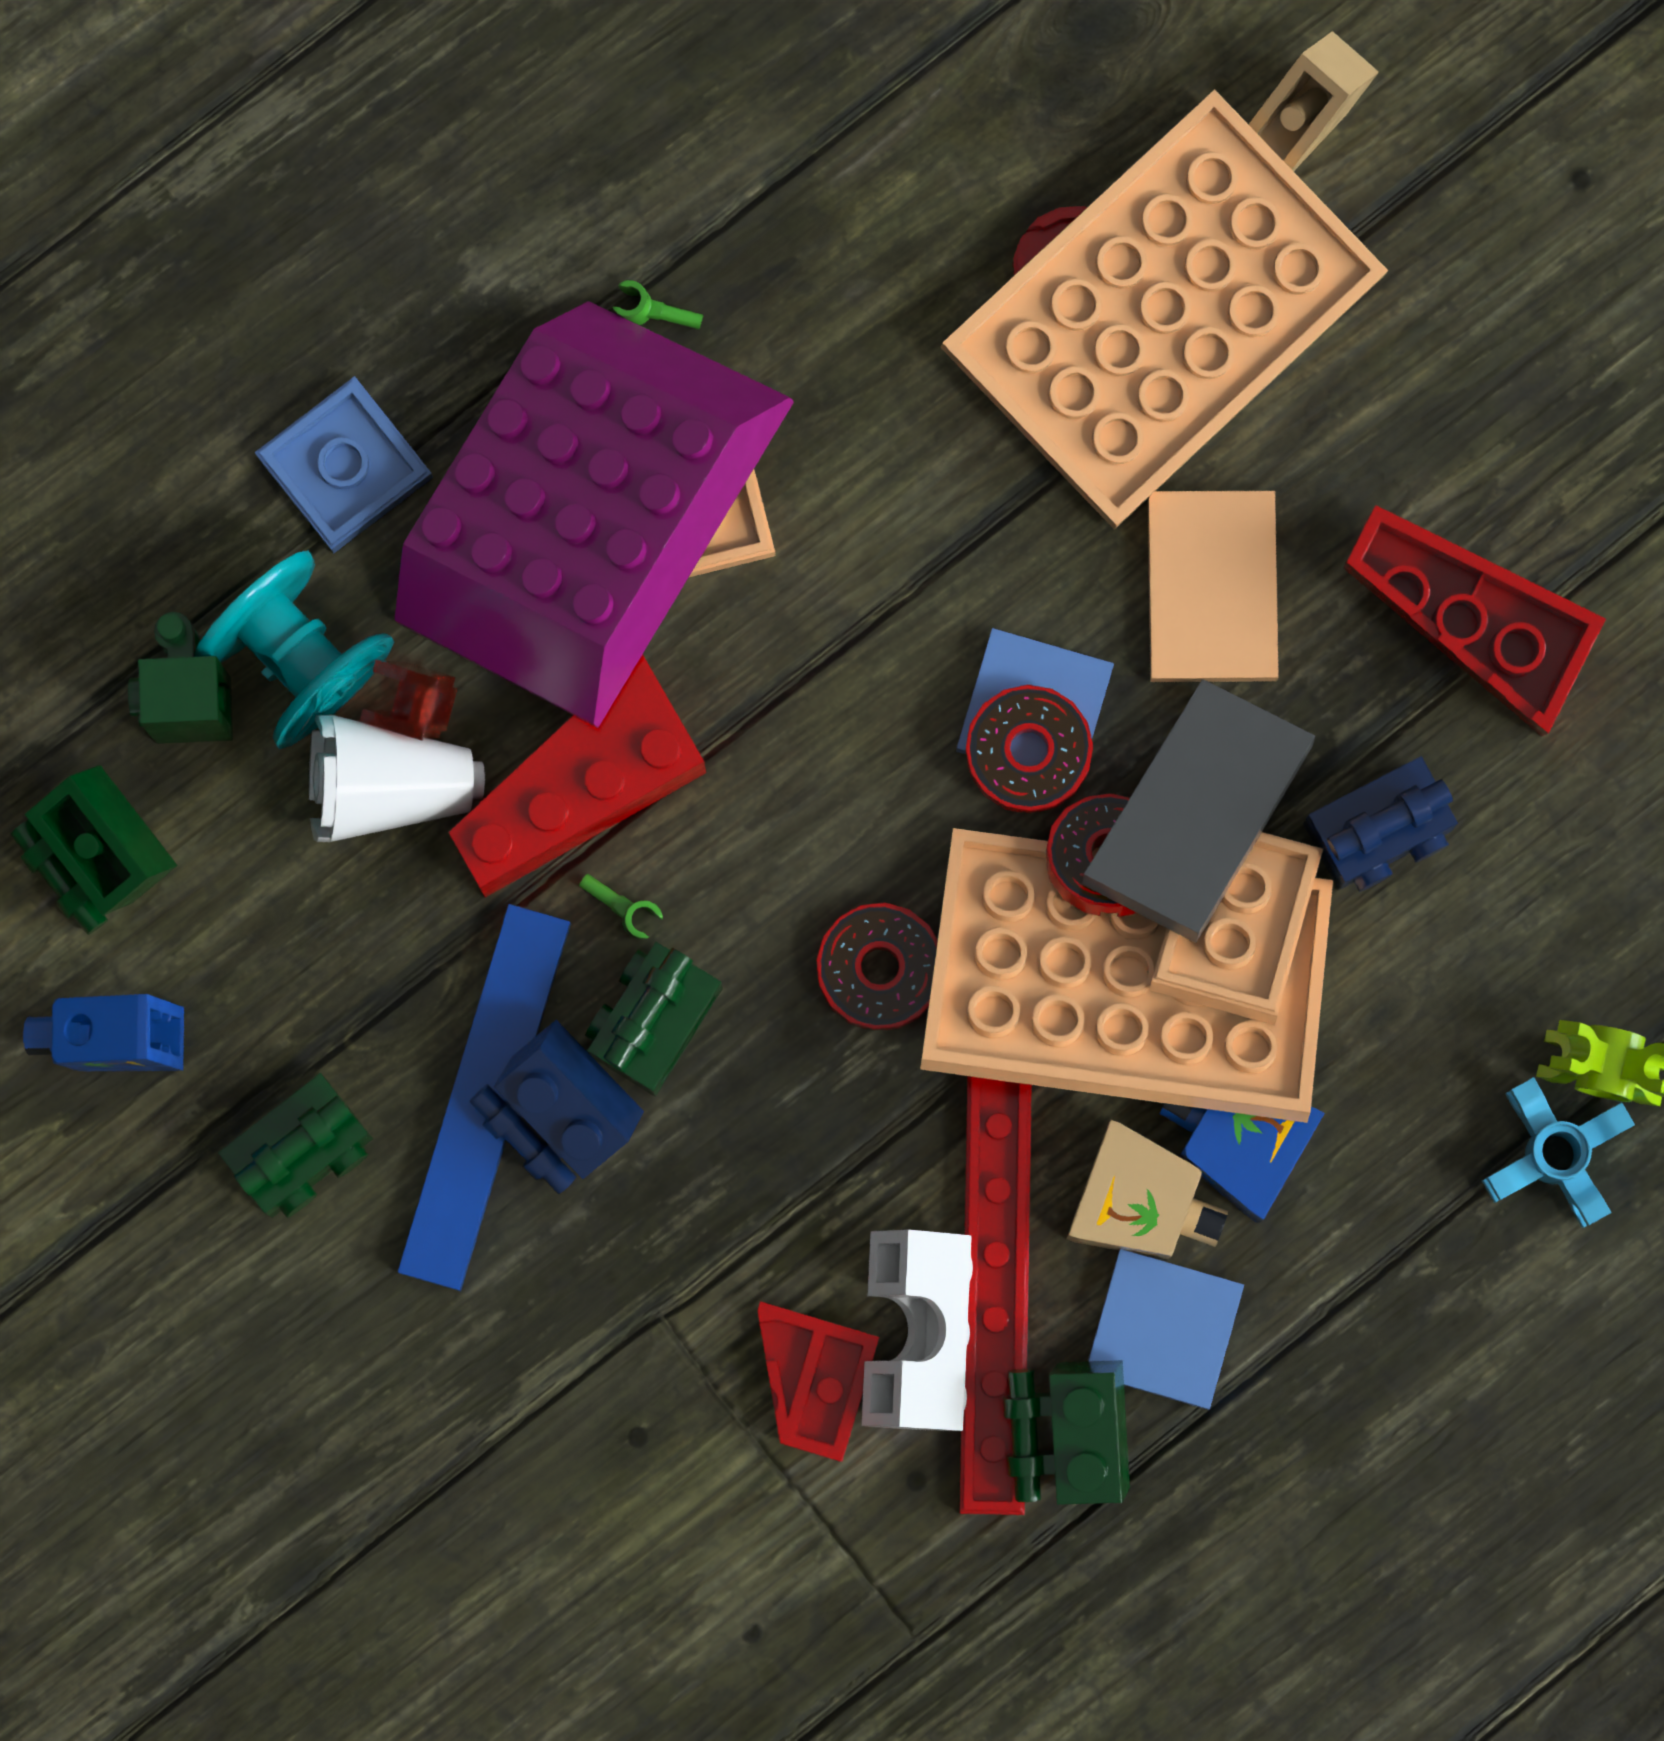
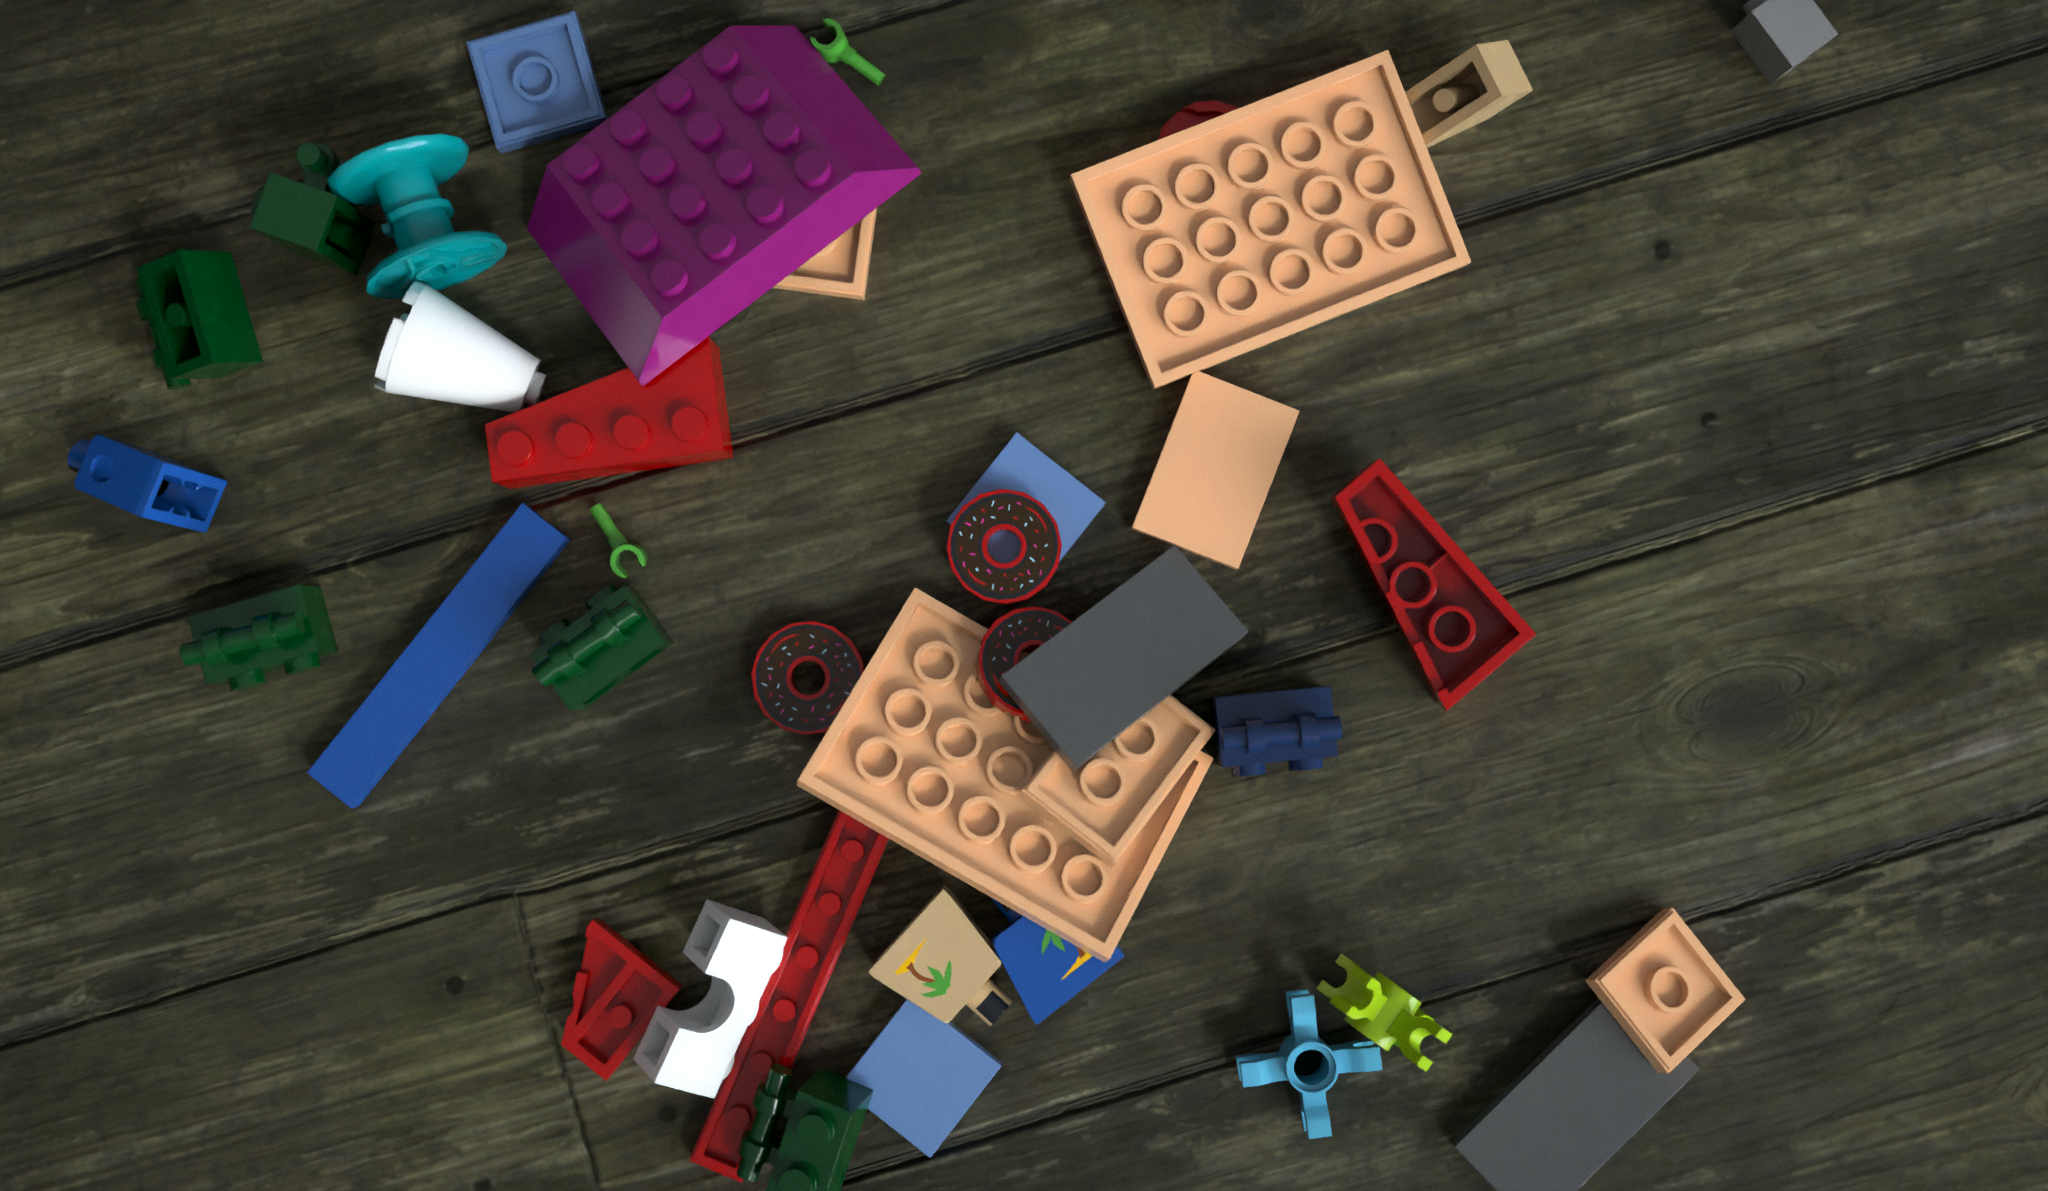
camera: 20 degrees right, 5 degrees up
clear red window [360,660,458,741] -> none
dark blue brick [470,1019,644,1194] -> none

